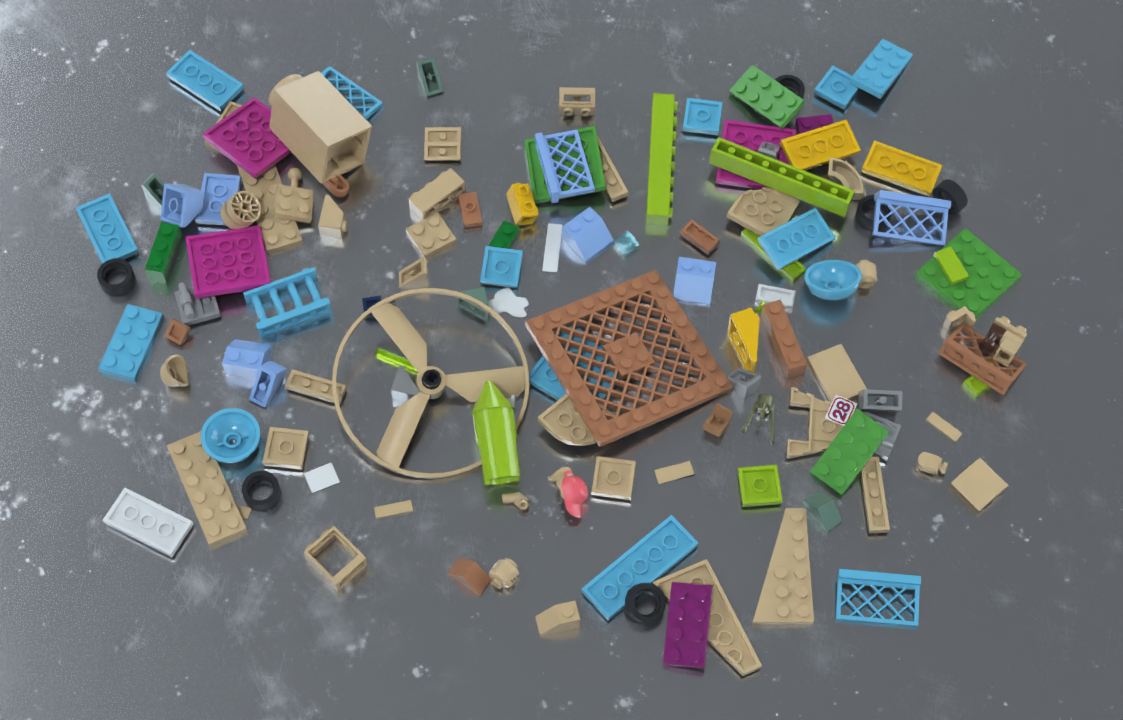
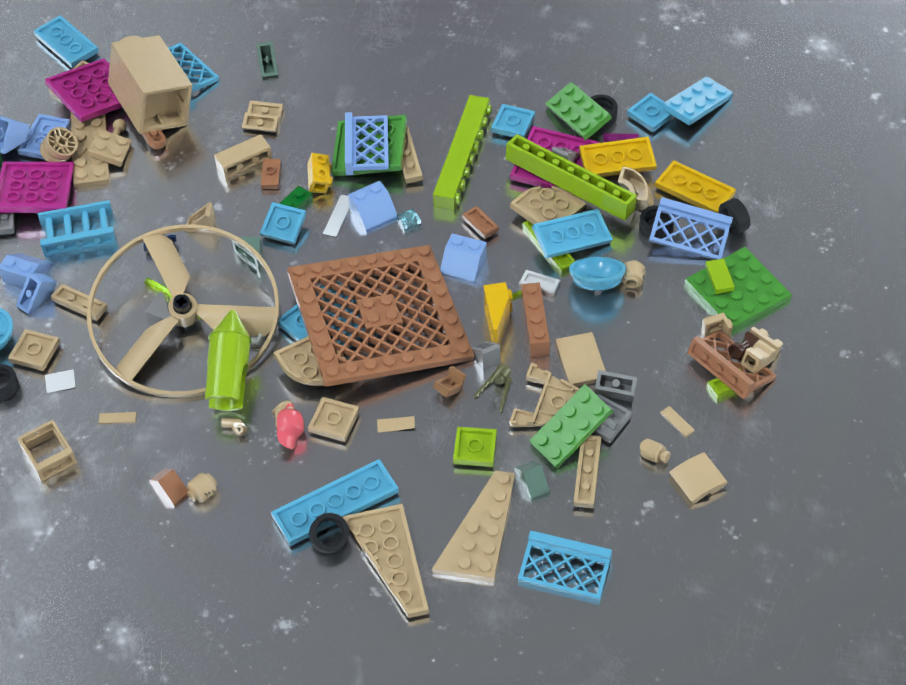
camera: 15 degrees right, 10 degrees down
tan slope [318,195,348,238] -> none
tan plate [406,212,457,258] -> none
white sticker [488,287,529,318] -> none
tan slope [535,601,580,637] -> none
tan window [559,87,595,117] -> none
magenta plate [663,582,713,669] -> none
sticker [825,395,857,426] -> none

